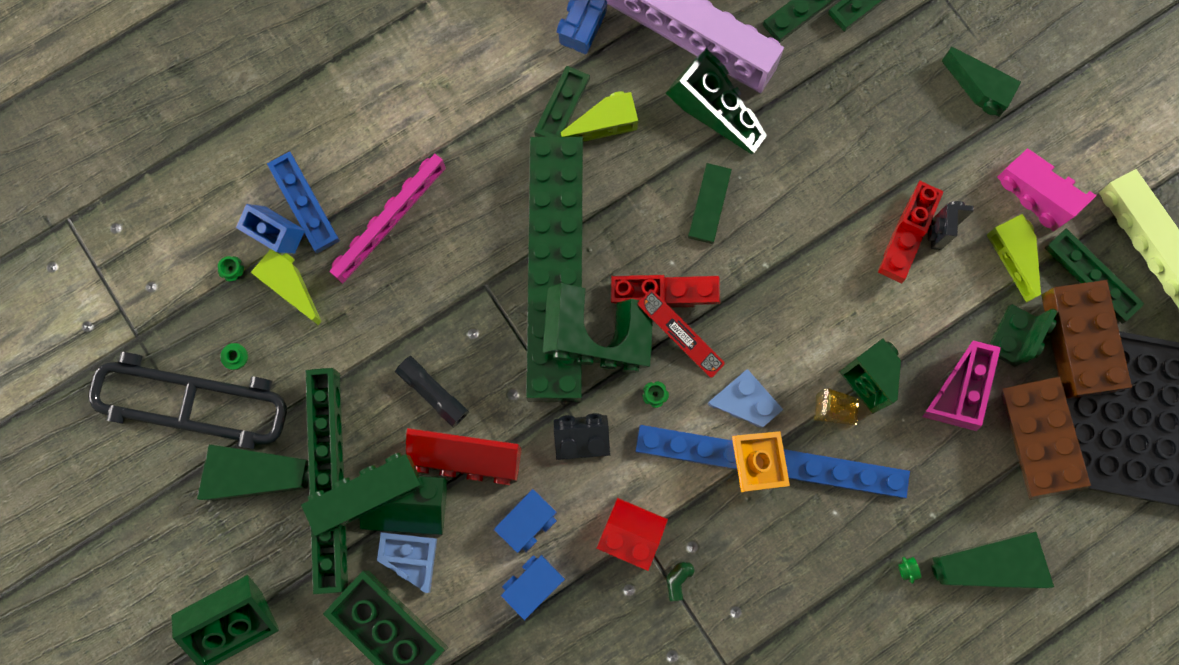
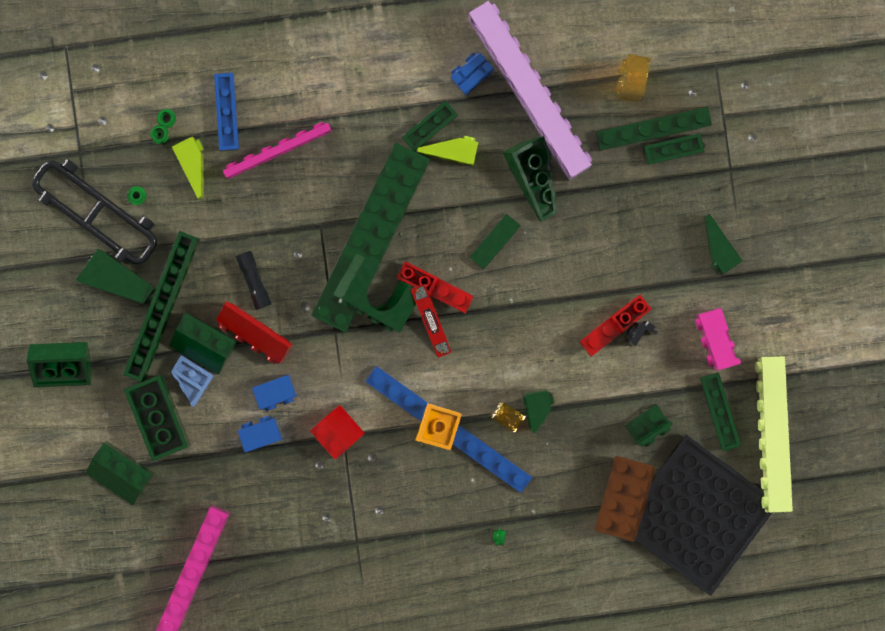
camera: 25 degrees right, 10 degrees up
blue brick [236,204,305,254] -> none
dark green brick [301,452,424,537] -> none
black bracket [553,413,611,460] -> none
green plate [642,381,669,408] -> none
dark green arm [667,562,695,601] -> none
medium blue wing [708,369,783,428] -> none
dark pink wedge [922,341,1001,431] -> none
dark green slope [931,532,1054,588] -> none
lime slope [987,214,1041,303] -> none
reddish brown brick [1041,280,1132,399] -> none
none -> green plate [157,109,176,128]

